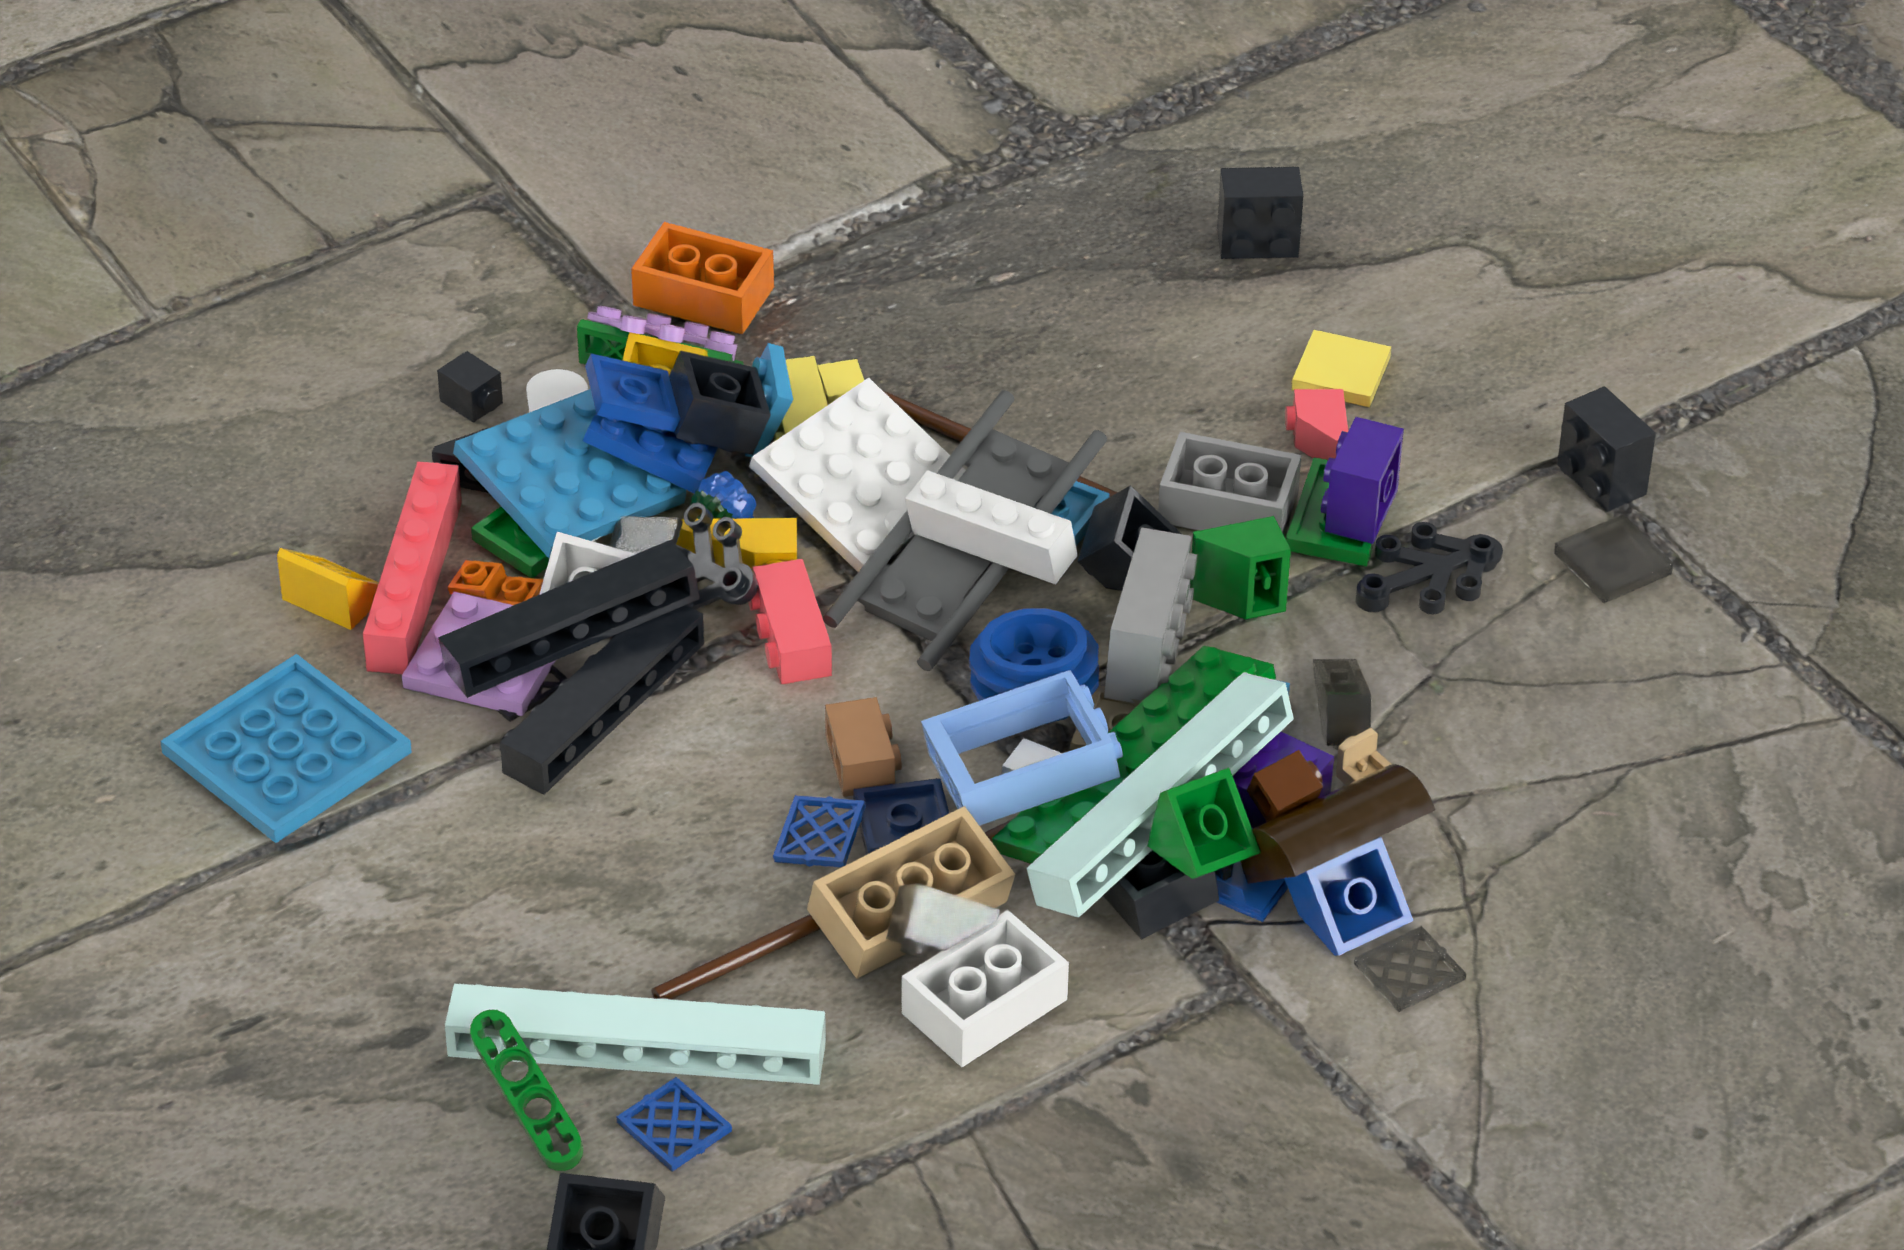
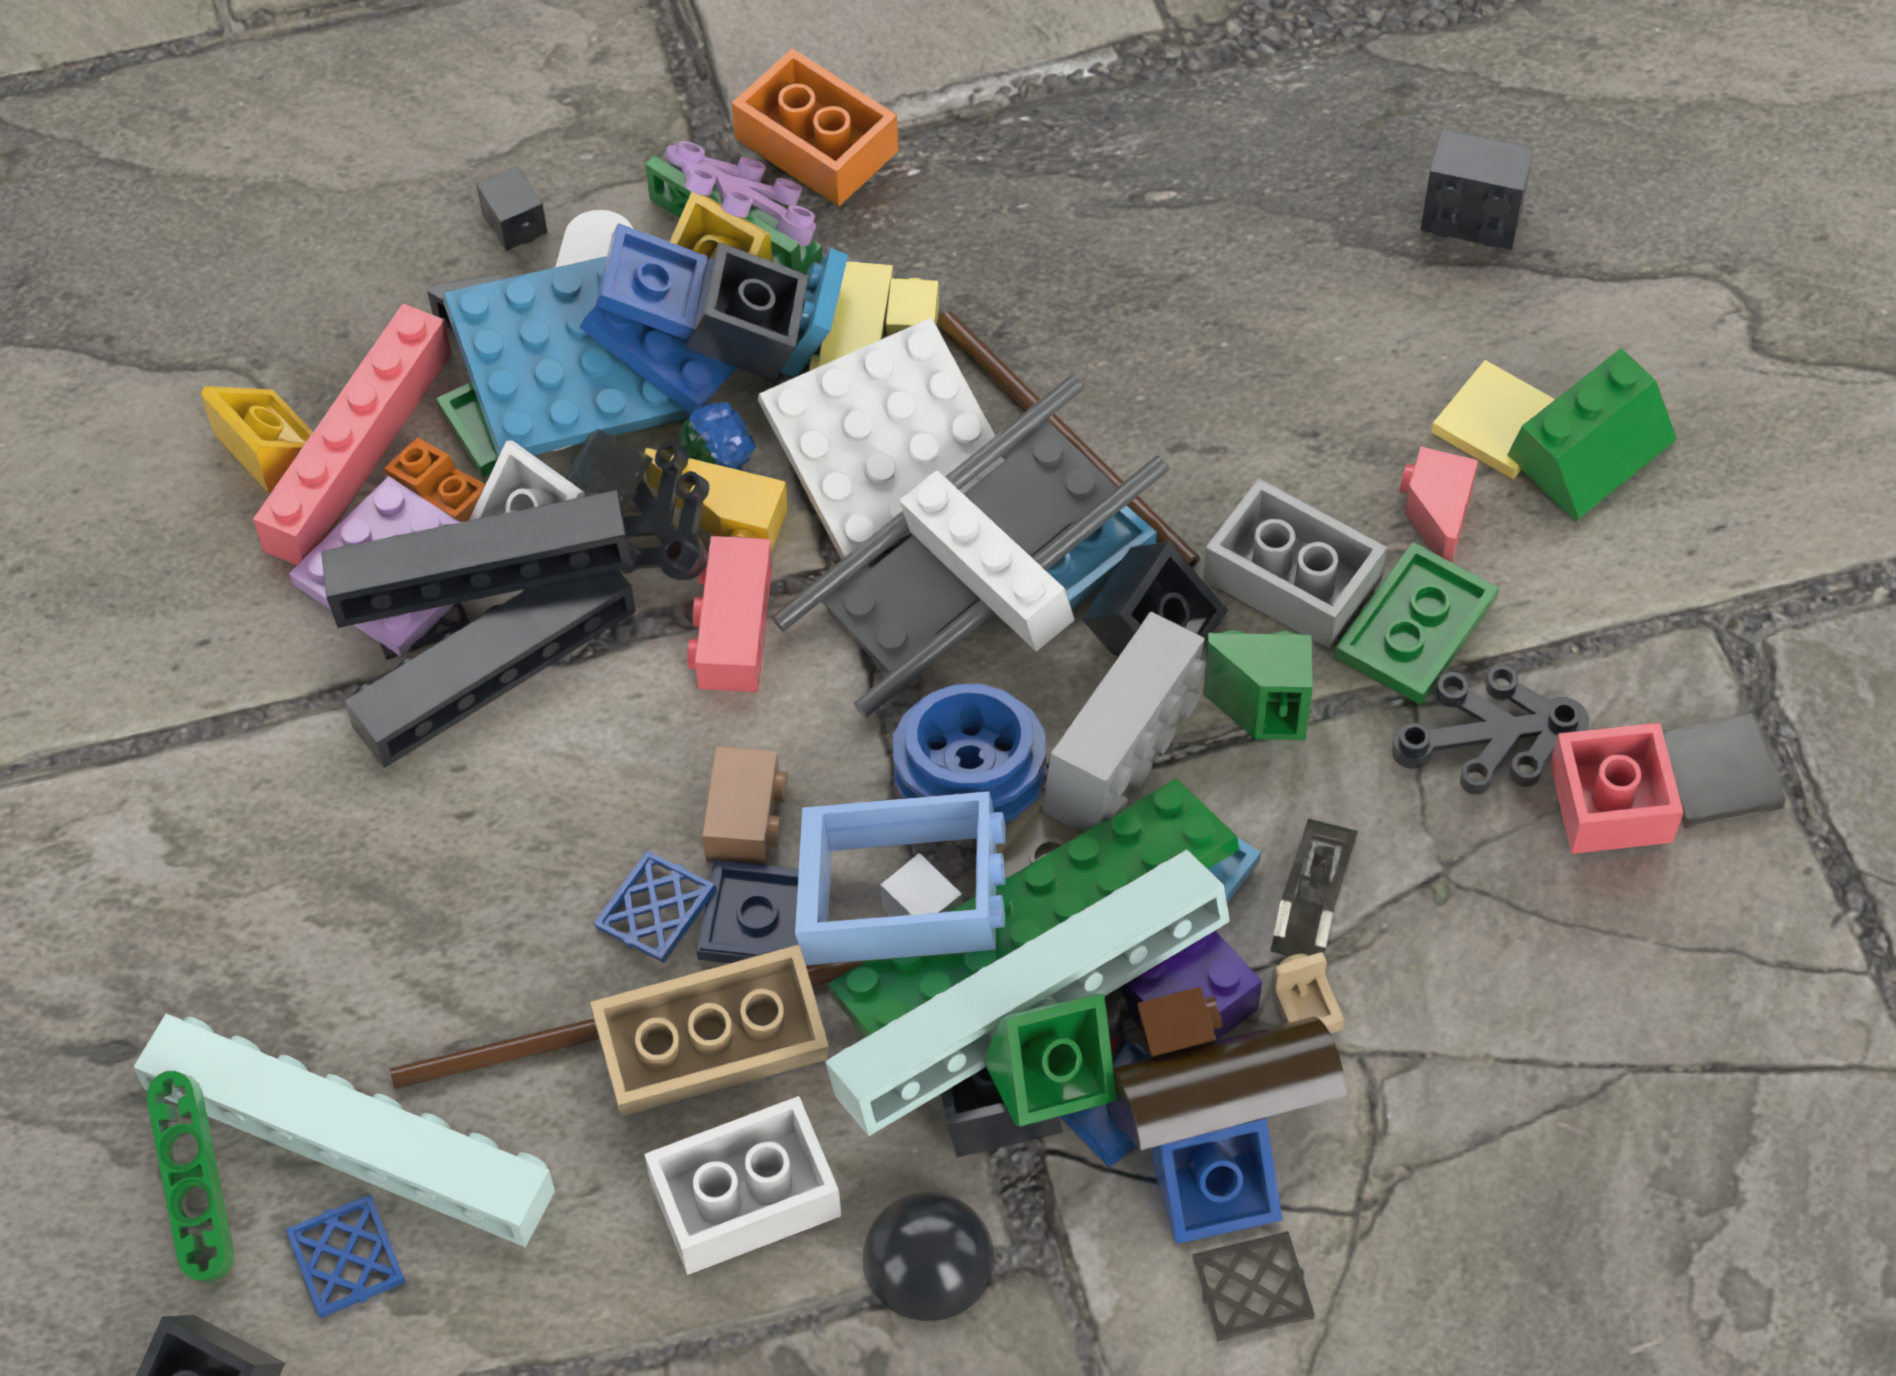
camera: 20 degrees right, 15 degrees up
dark azure plate [160,654,412,843] -> none
clear smoke slope [886,883,1000,957] -> none
dark purple brick [1321,417,1404,544] -> none
black brick [1557,386,1656,512] -> none
none -> black piece [863,1192,995,1321]
none -> green slope [1507,348,1677,522]
none -> coral brick [1550,723,1683,854]

